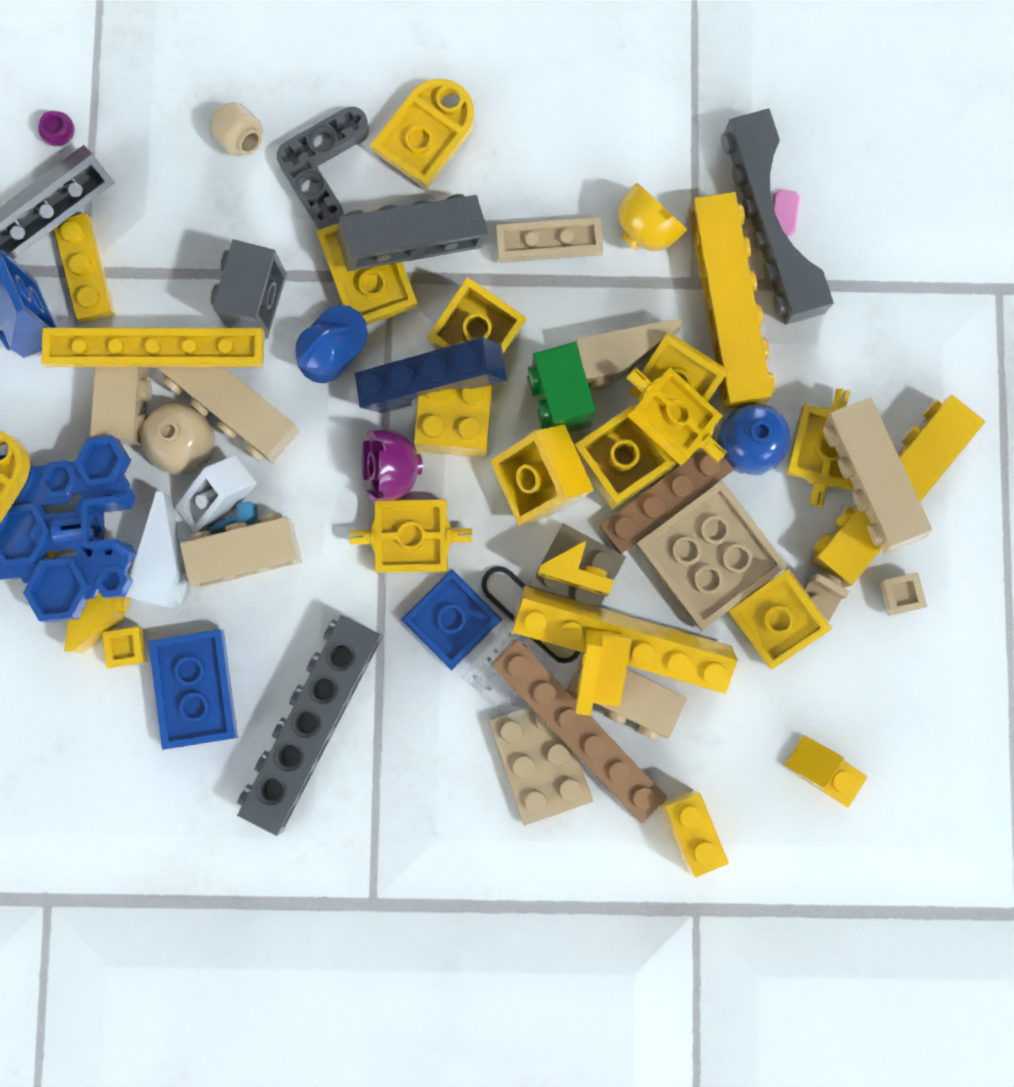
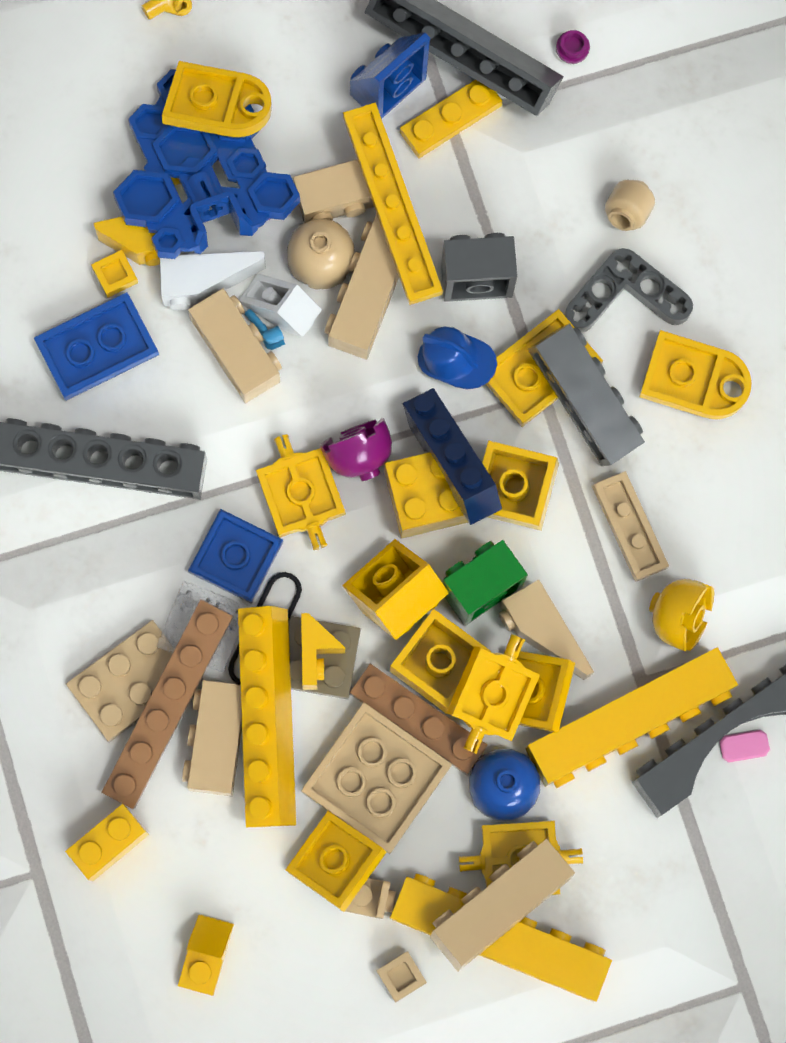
camera: 70 degrees right, 5 degrees down
yellow panel [576,630,632,716] -> none

